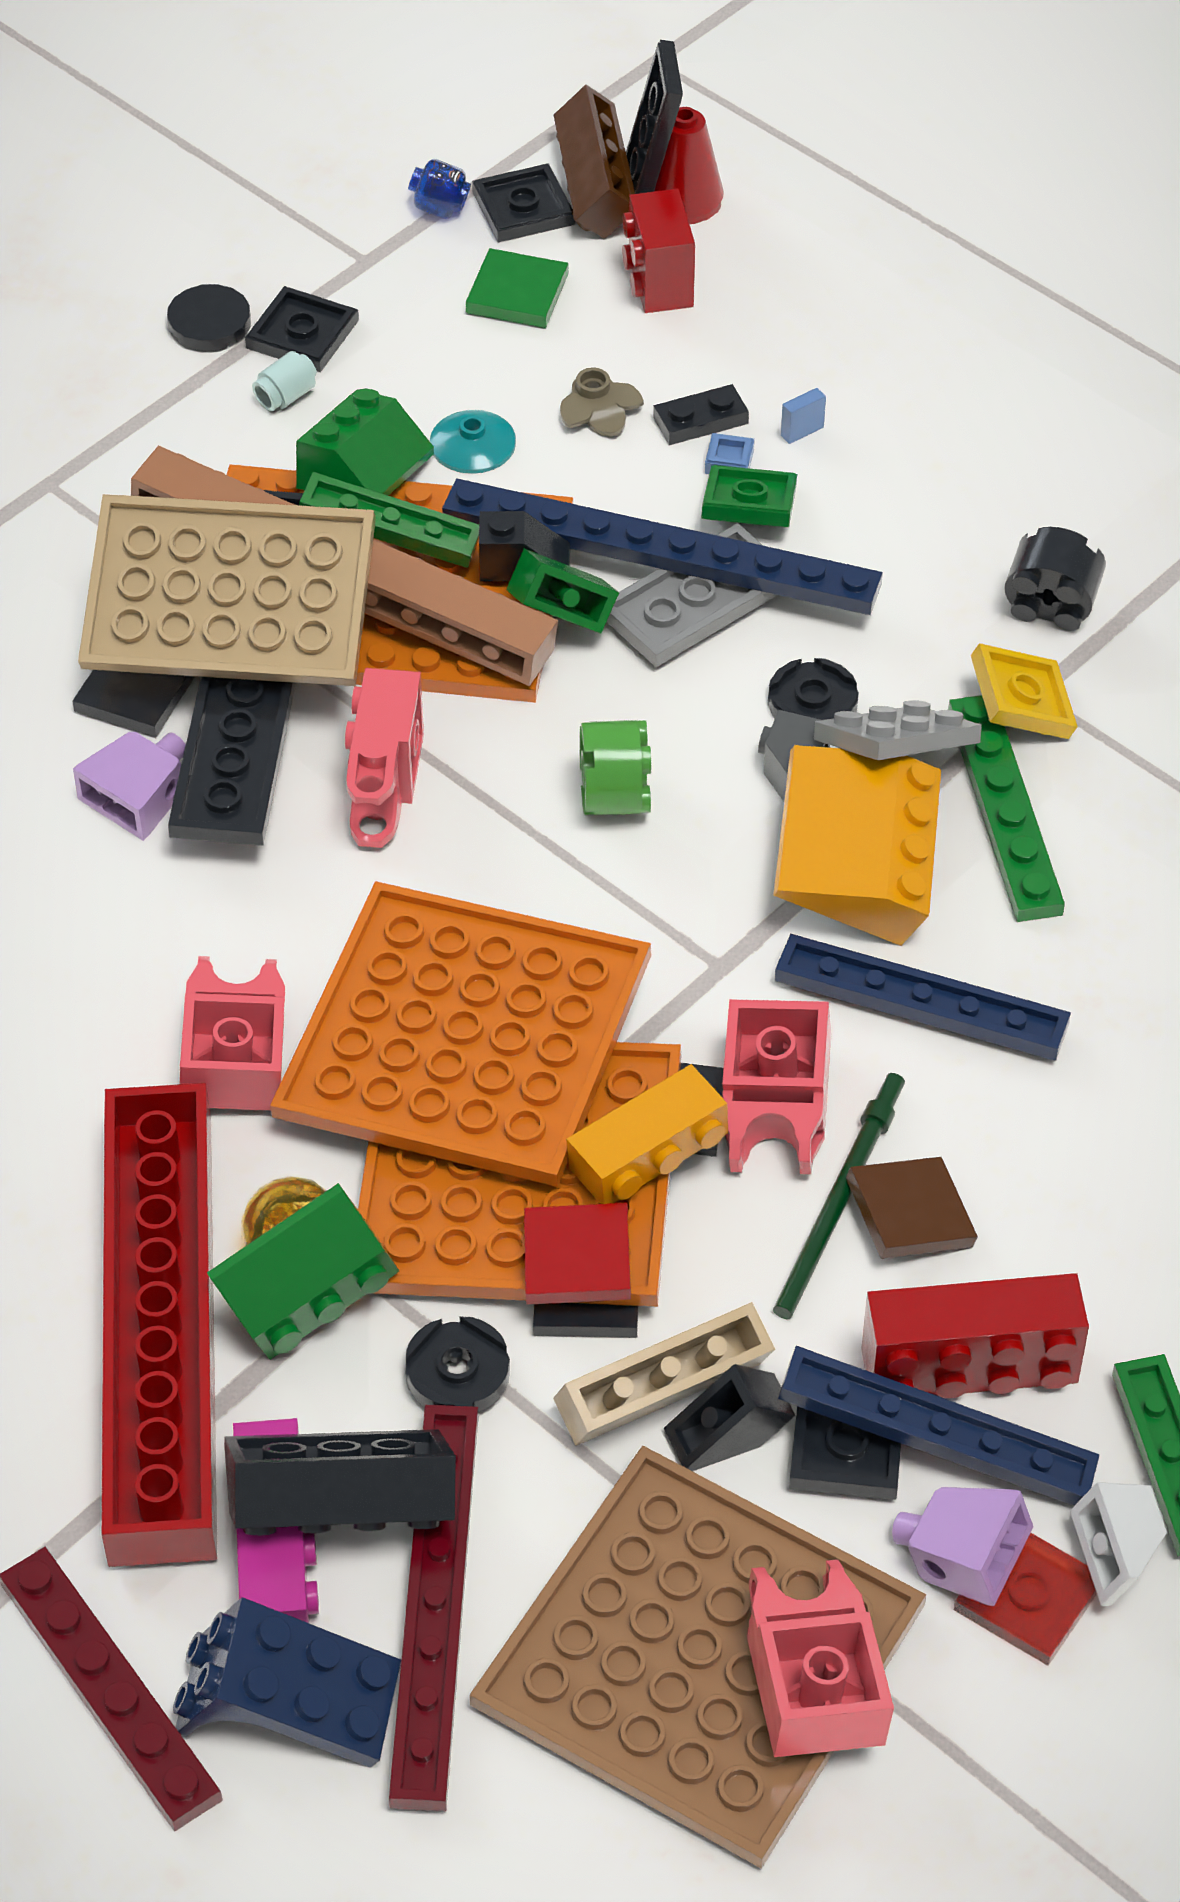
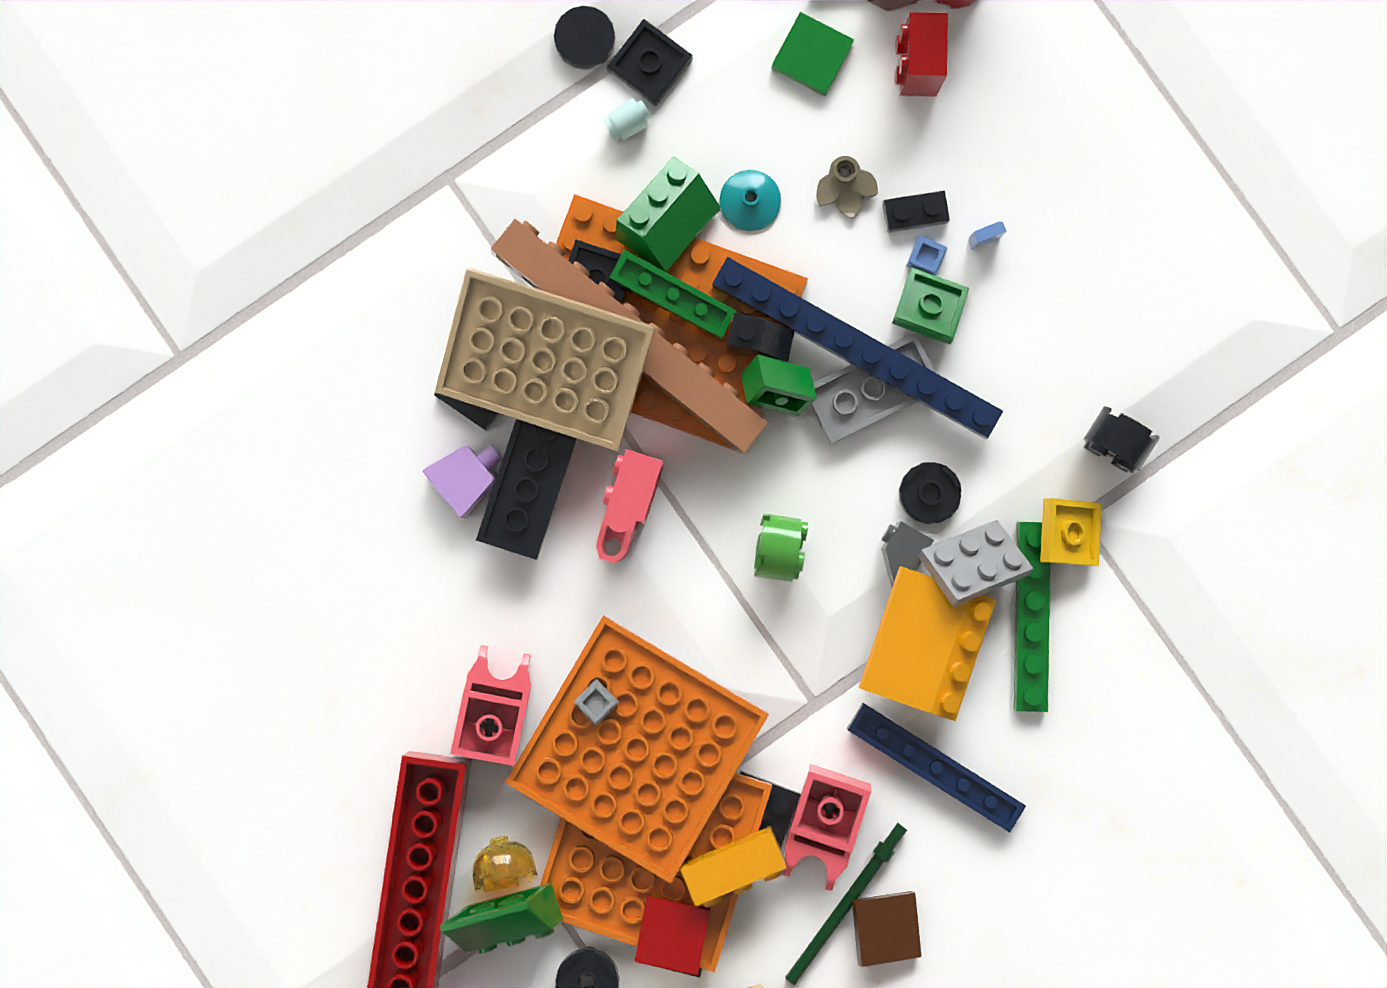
camera: 10 degrees right, 35 degrees up
none -> light grey tile [573,679,619,725]

